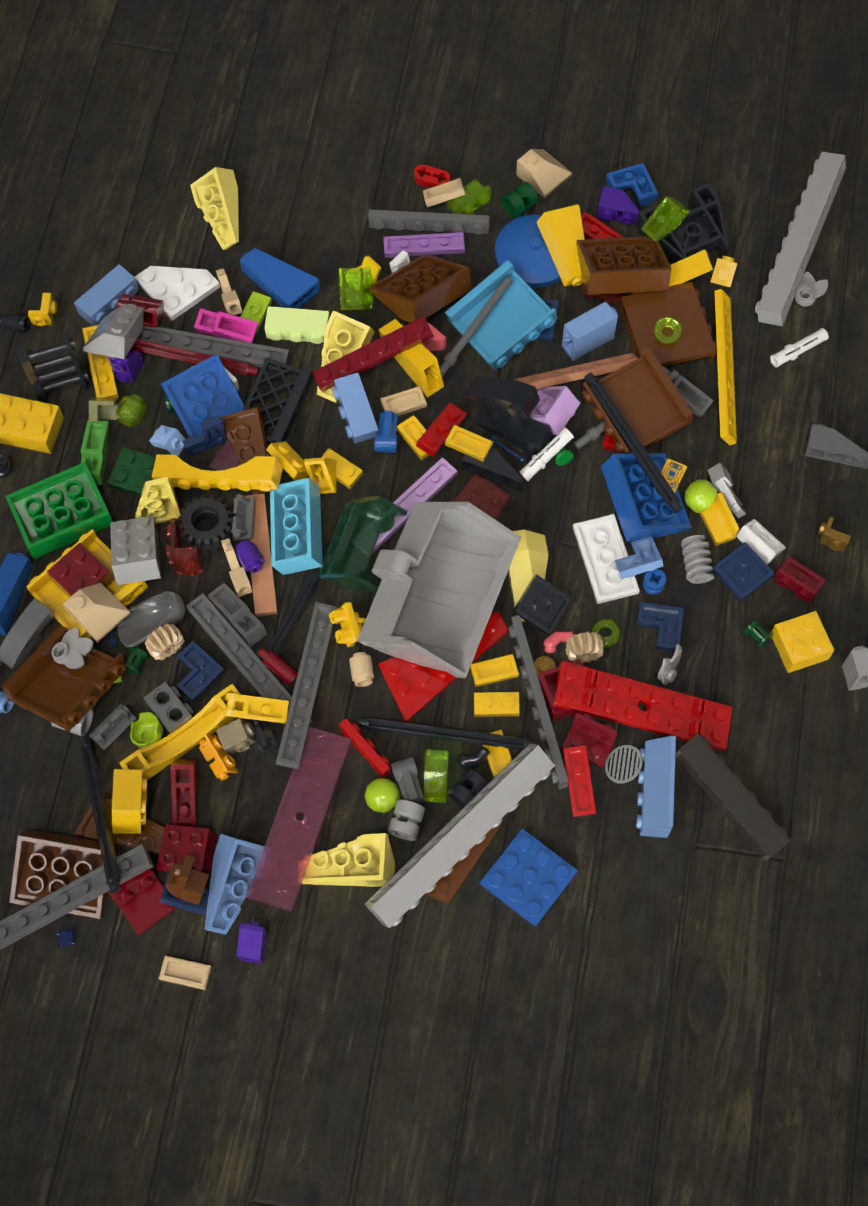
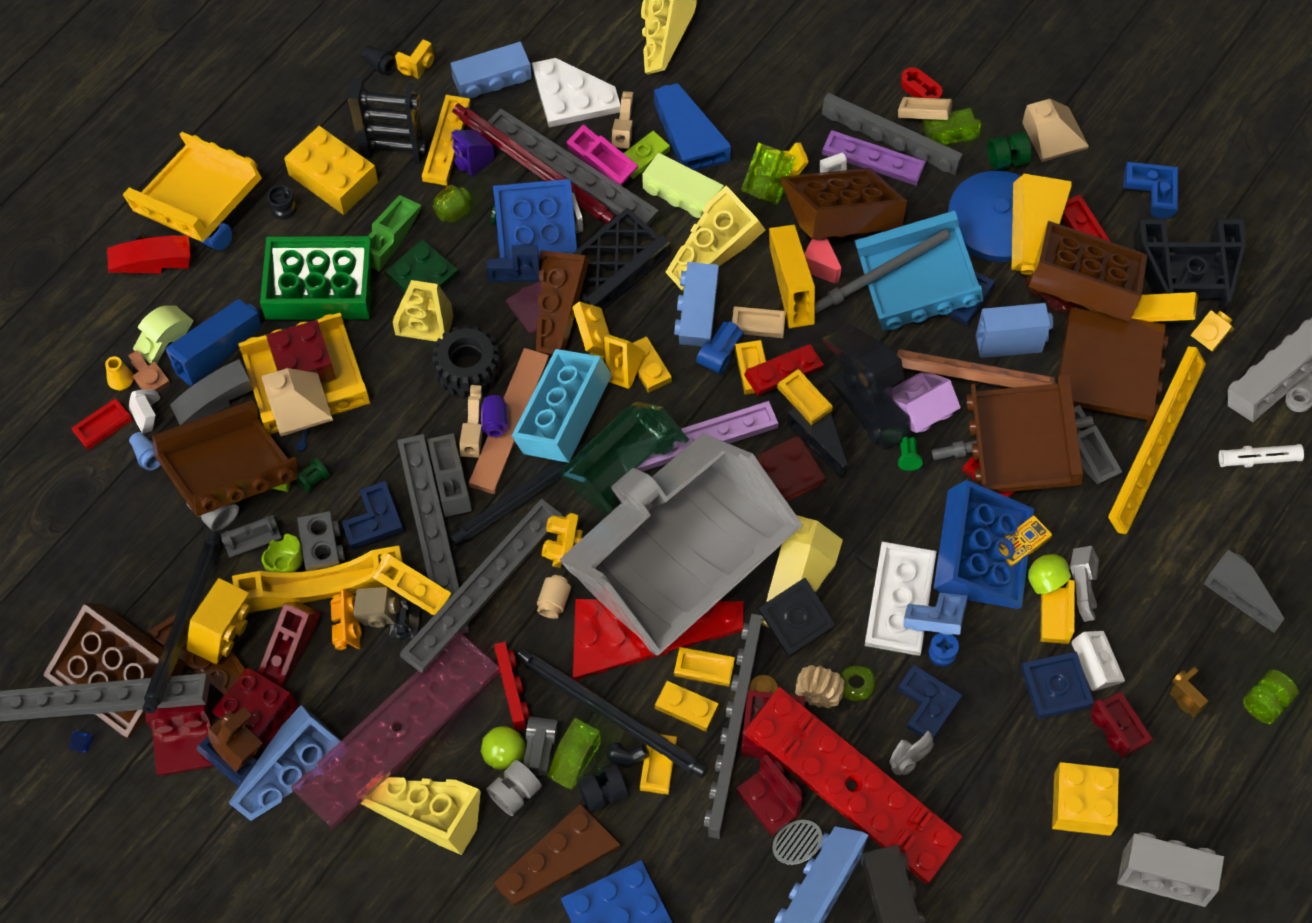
camera: 25 degrees right, 5 degrees down
light grey plate [51,628,93,669] -> none
light grey slope [83,304,144,359] -> none
olive panel [89,398,118,422] -> none
light grey brick [110,516,161,585] -> none
dark red brick [116,294,163,328] -> none
dark grey hair [117,591,185,647] -> none
tan gear [145,623,184,660] -> none
light blue bracket [149,425,186,456] -> none
yellow arch [152,455,283,492] -> none
tan tile [159,956,212,990] -> none
clear red bracket [166,518,203,576] -> none
dark grey hinge [231,494,255,541] -> none
dark purple slope [237,921,269,964] -> none
dark red cylinder [257,647,298,685] -> none
dark red plate [312,316,434,392] -> none
light grey brick [365,744,555,928] -> none
dark blue hinge [490,436,527,464] -> none
white pin [519,428,574,481] -> none
coral arm [543,632,573,653] -> none
red plate [563,745,596,817] -> none
black piece [584,372,683,513] -> none
dark purple slope [597,186,639,225] -> none
clear neon green slope [641,196,689,242] -> none
clear neon green piece [654,317,682,344] -> none
light grey piece [681,535,714,584] -> none
dark green bush [744,618,774,648] -> none

